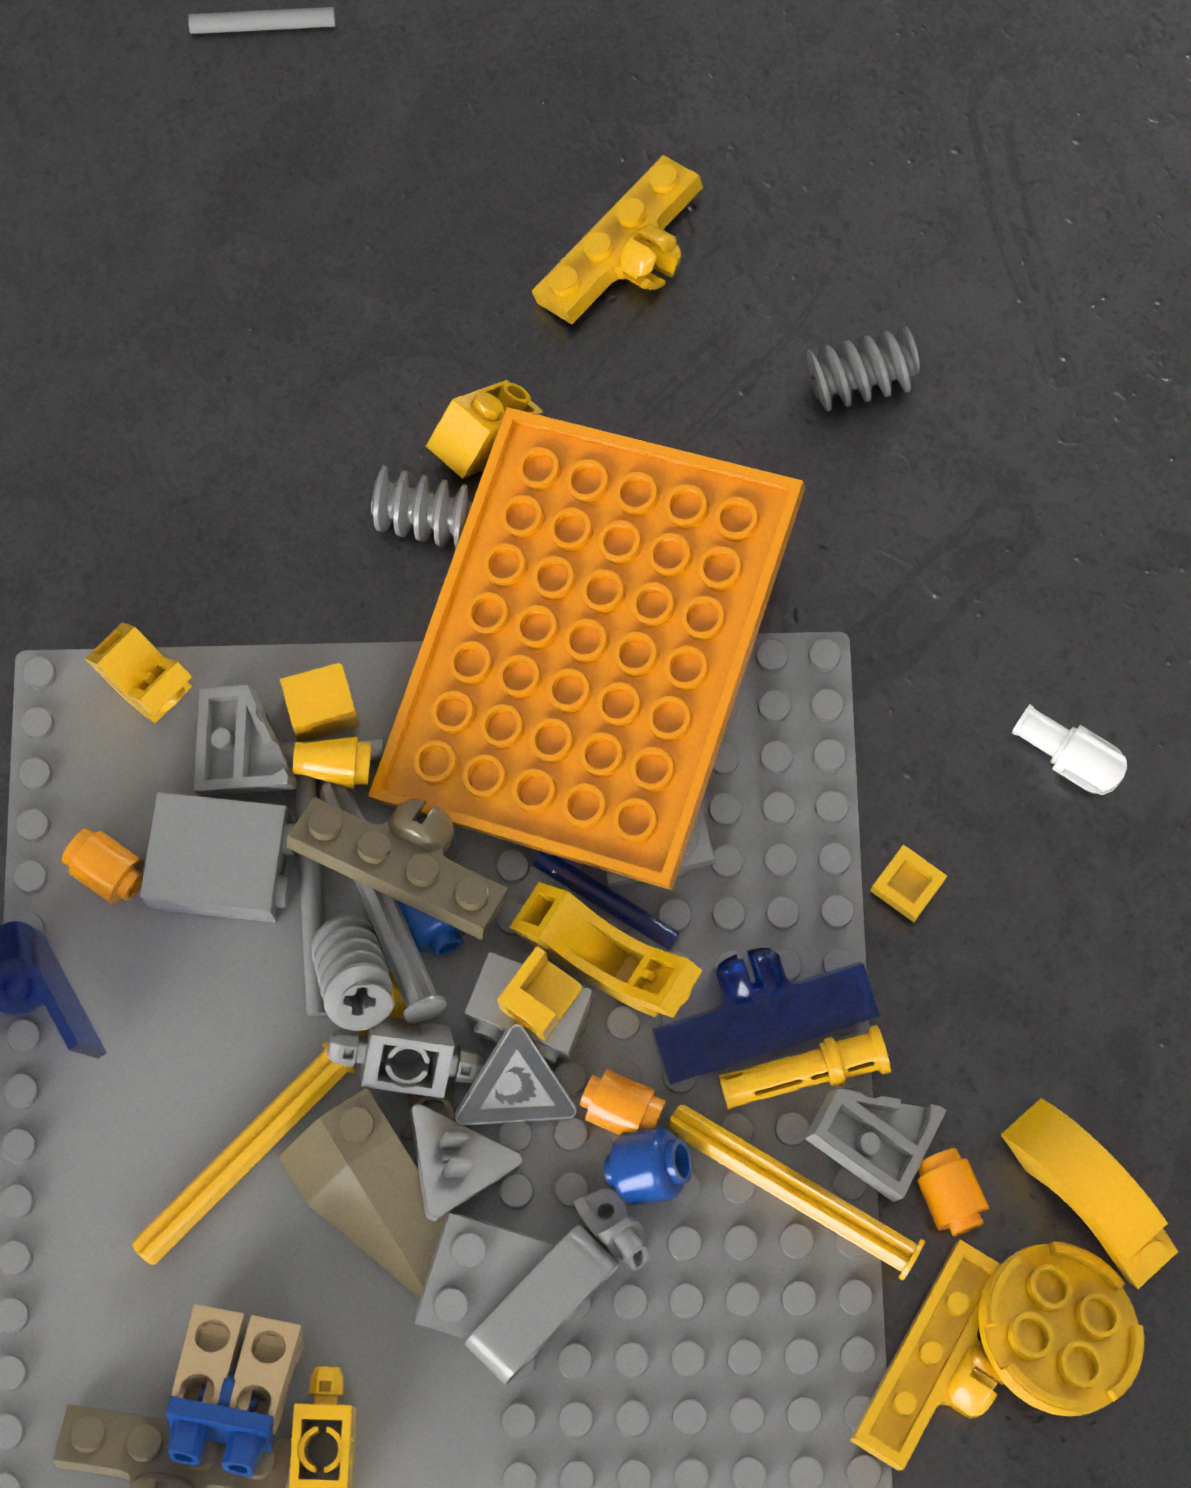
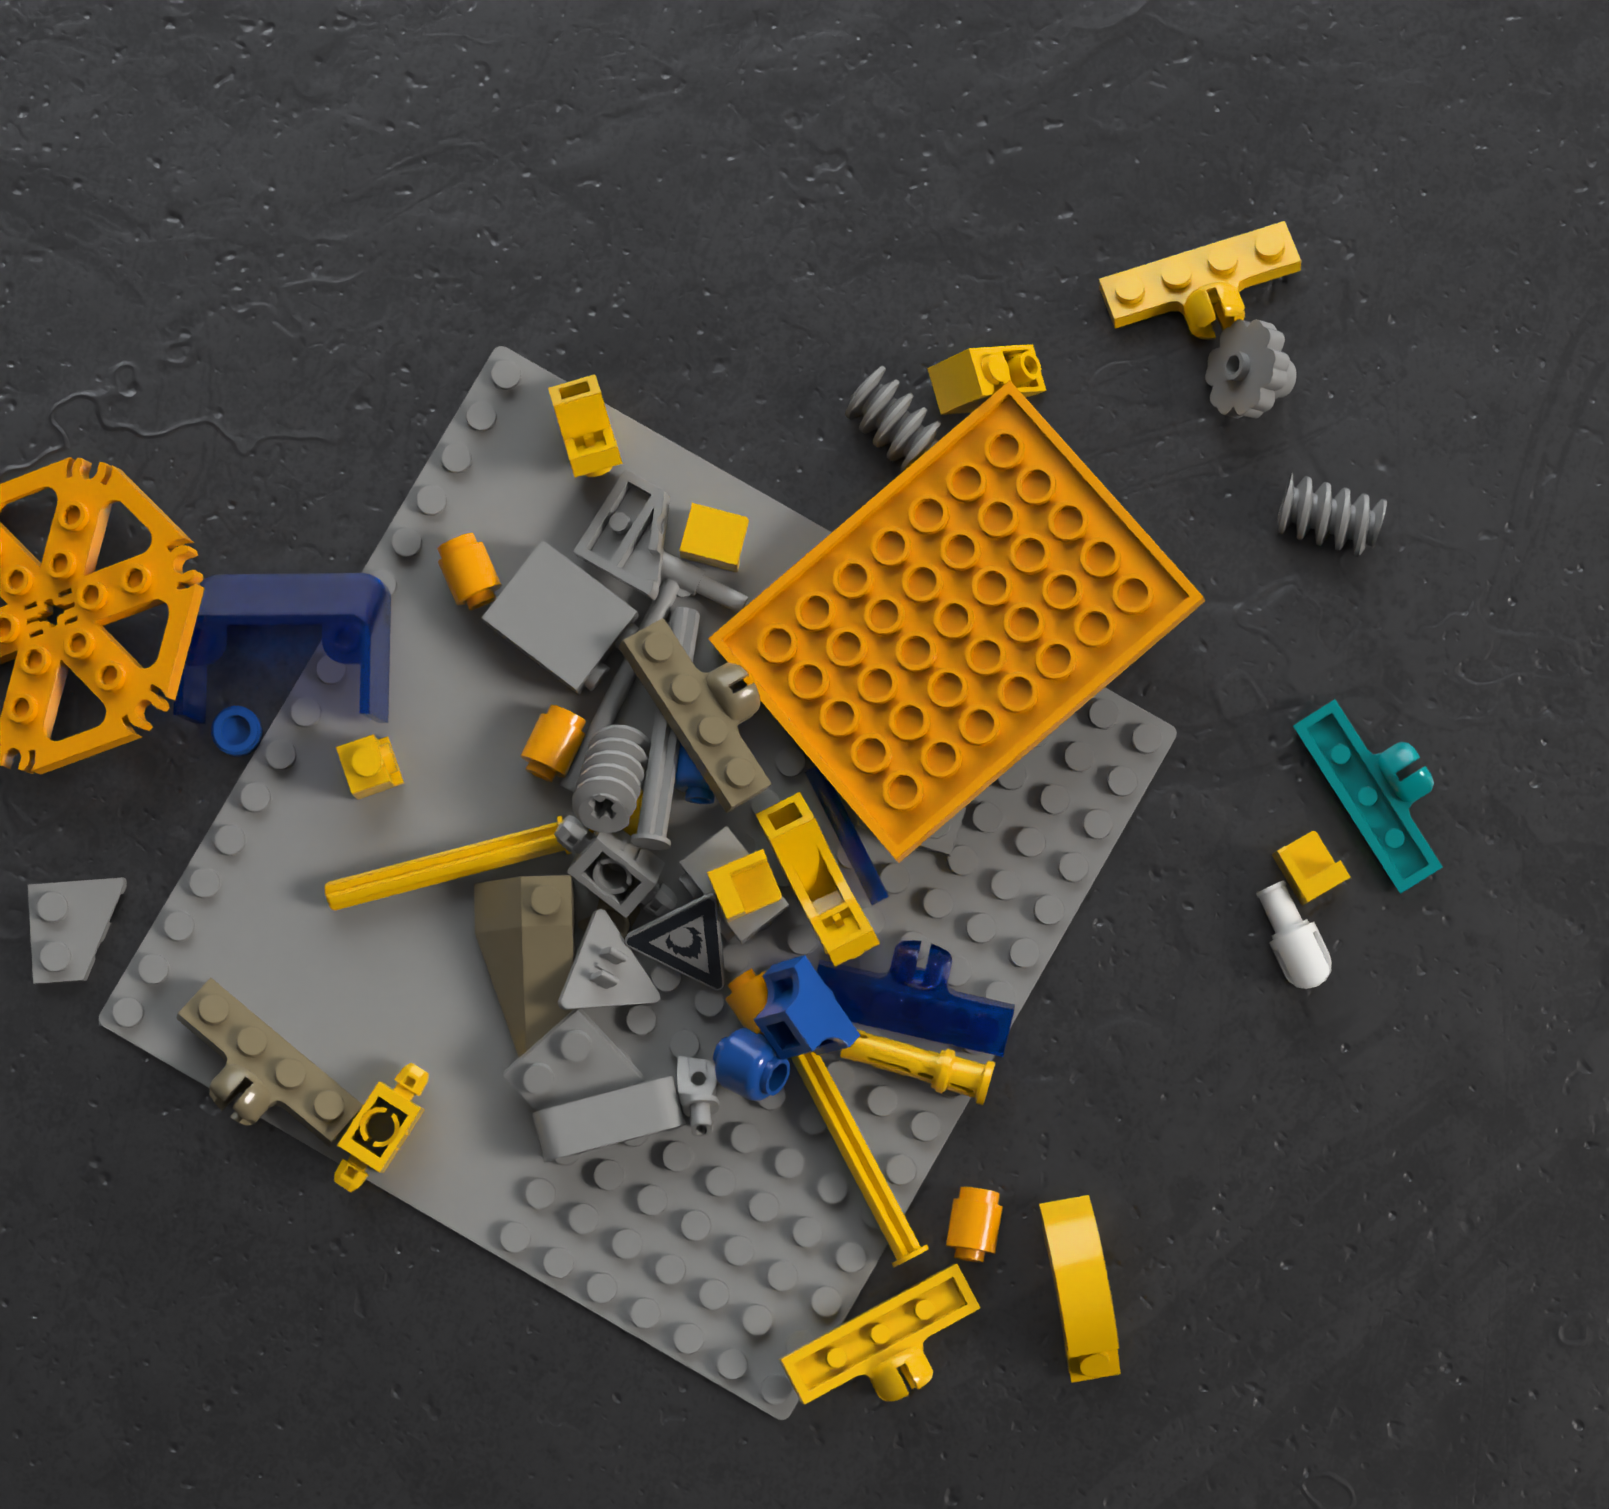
camera: 30 degrees right, 10 degrees up
tan hips [166,1304,303,1477] -> none
yellow cone [293,736,371,790] -> none
light grey wing [804,1088,947,1202] -> none
yellow plate [870,844,947,923] -> none
yellow tile [978,1242,1144,1416] -> none
none -> yellow brick [336,734,405,800]
none -> light orange brick [520,704,586,782]
none -> blue brick [754,955,860,1060]
none -> light grey plant [1205,319,1297,419]
none -> yellow panel [1272,831,1350,906]
none -> teal plate [1293,699,1443,894]

